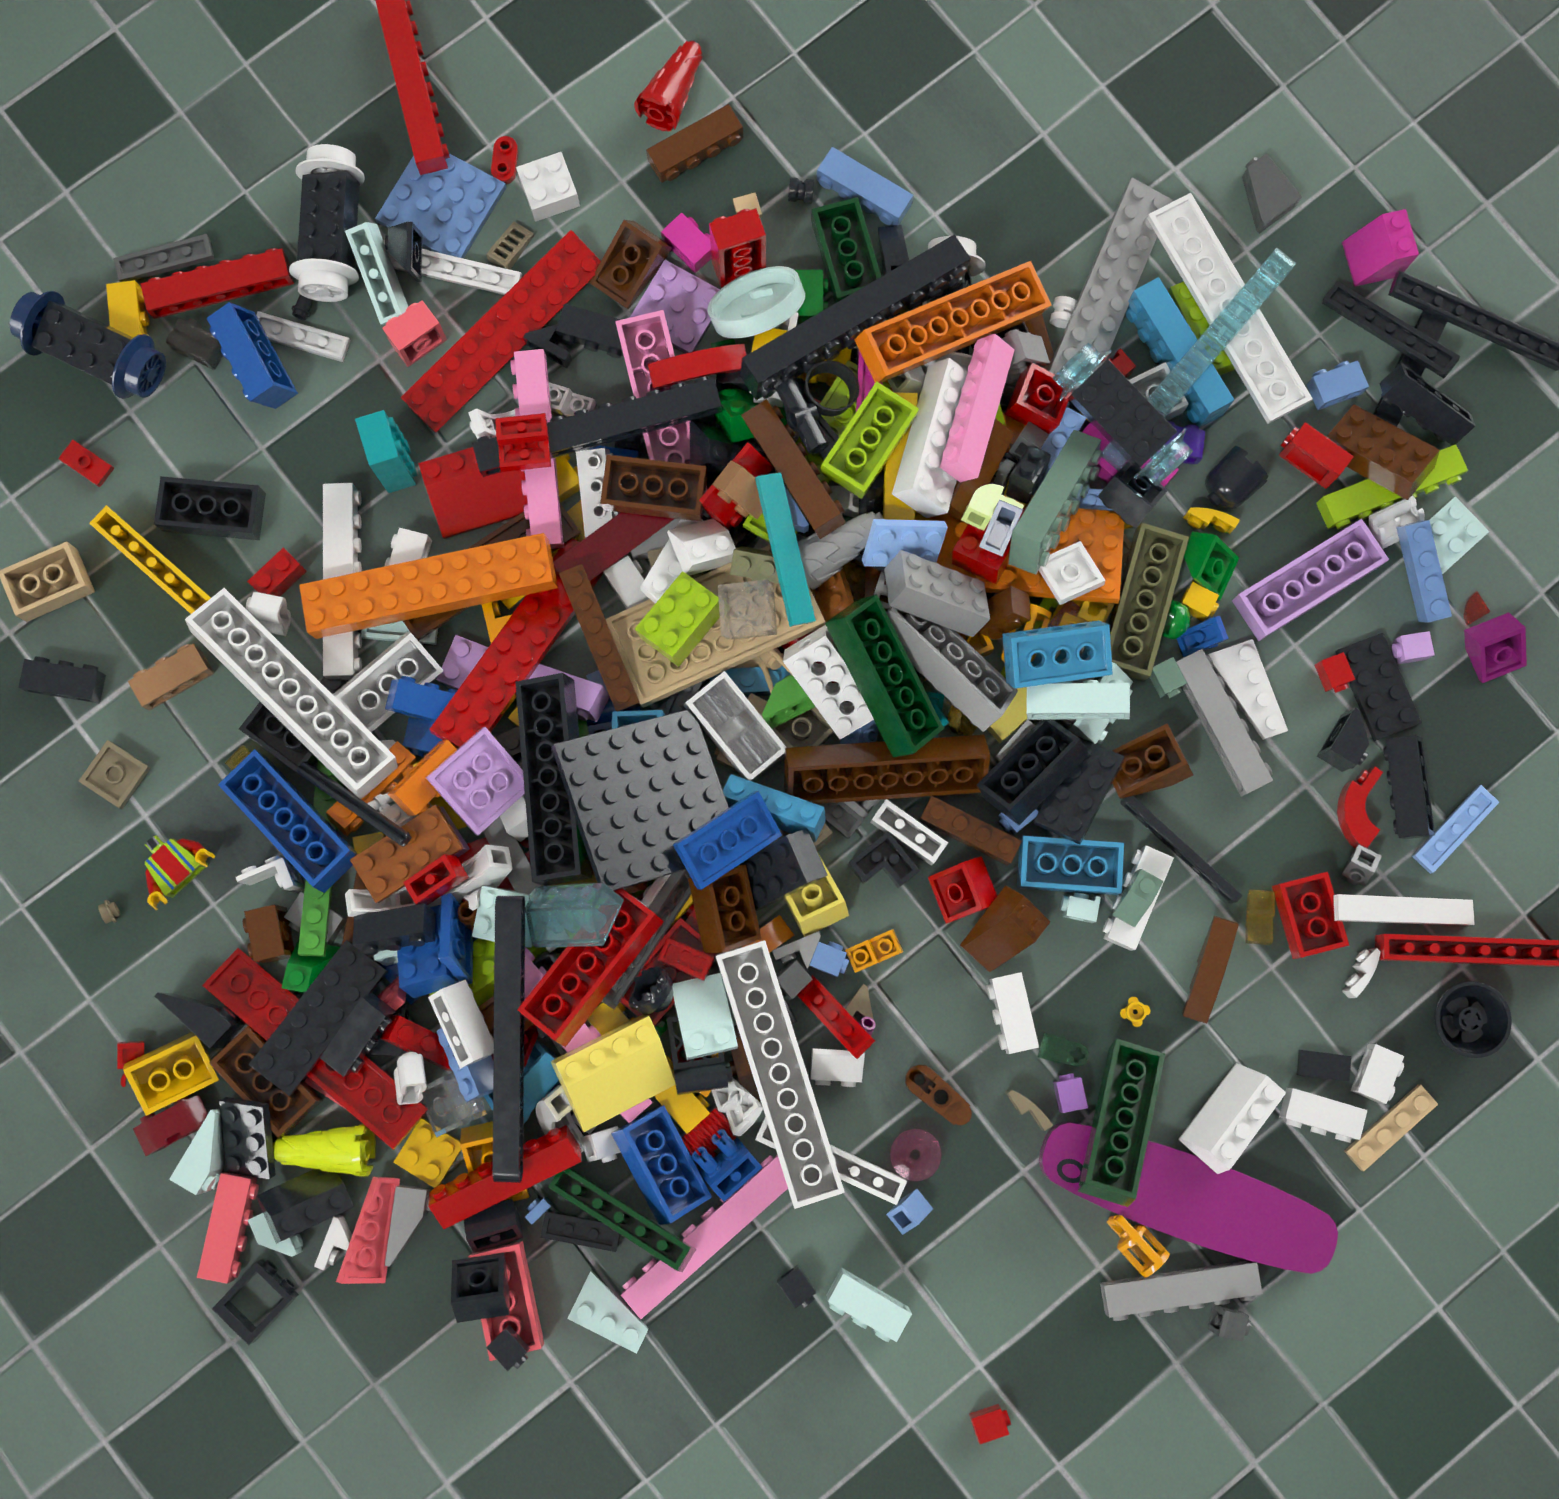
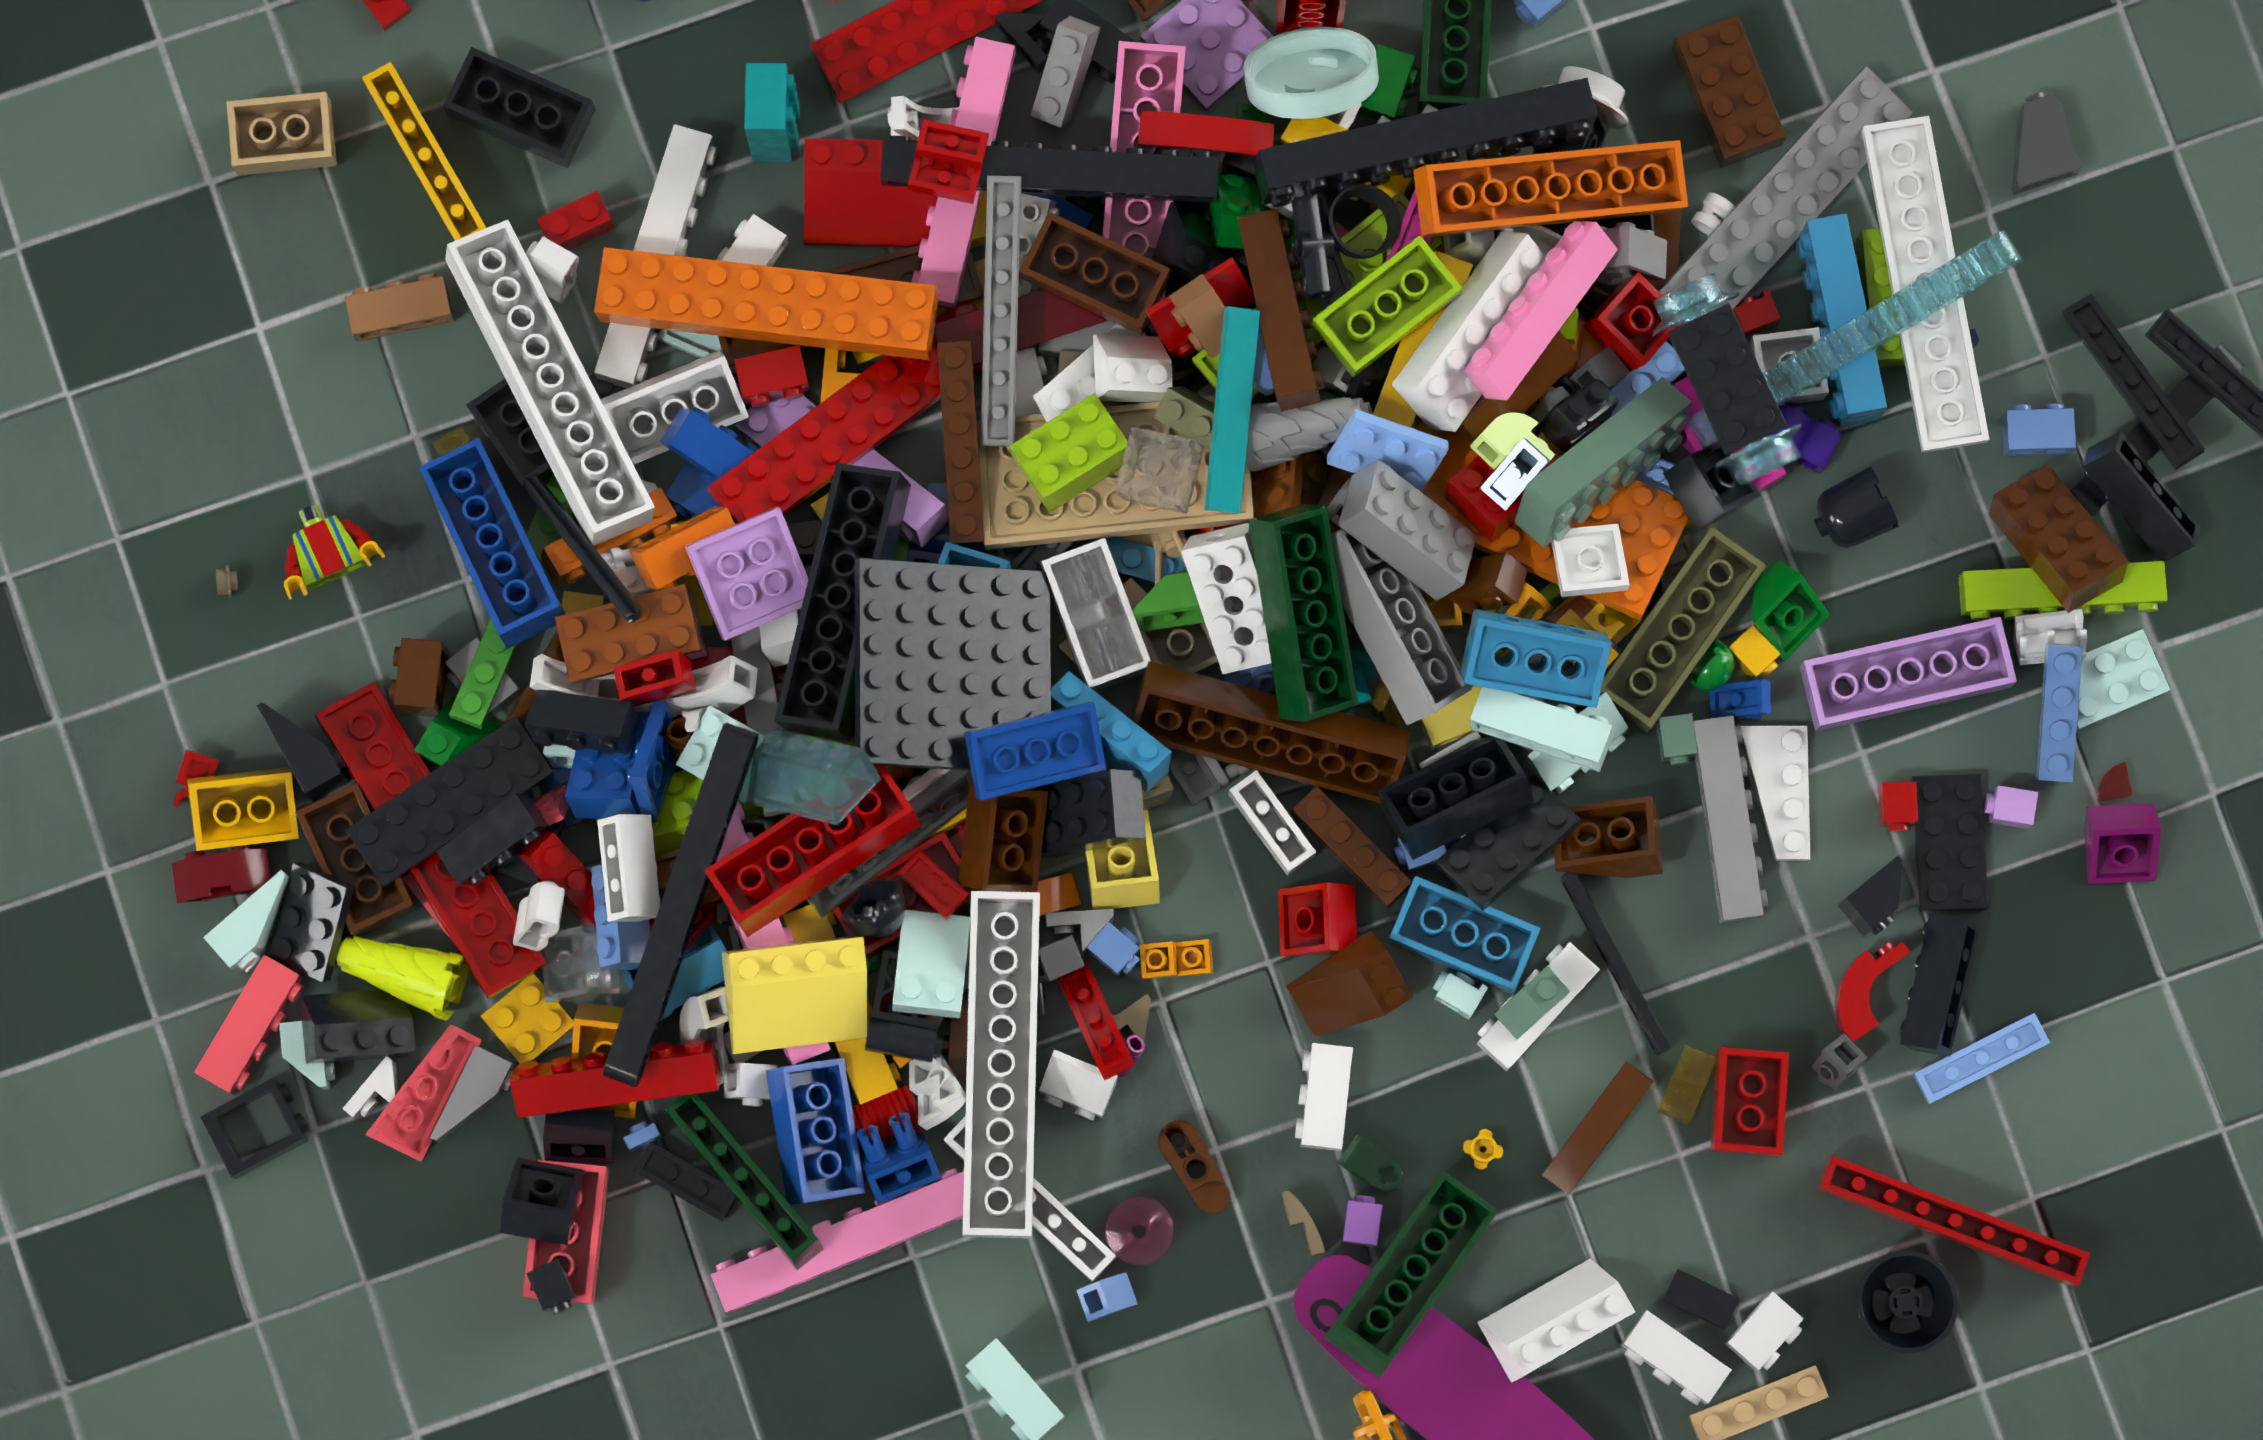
camera: 20 degrees right, 0 degrees up
black brick [18,656,106,704] -> none
dark tan plate [79,740,151,809] -> none
white bracket [236,856,305,893] -> none
white slope [549,383,597,417] -> none
light aqua wing [567,1270,649,1354] -> none
black brick [777,1264,816,1309] -> none
black brick [848,831,920,888] -> none
black slope [878,225,909,275] -> none
yellow slope [1183,507,1240,534] -> none
red window [1279,422,1354,489] -> none
white tile [1333,894,1474,926] -> none
dark pink slope [1342,209,1419,287] -> none
white slope [1342,948,1381,998] -> none
none -> red brick [734,345,810,408]
none -> light grey tile [981,176,1021,447]
none -> light grey brick [1031,16,1101,128]
none -> reddish brown brick [1672,15,1786,168]

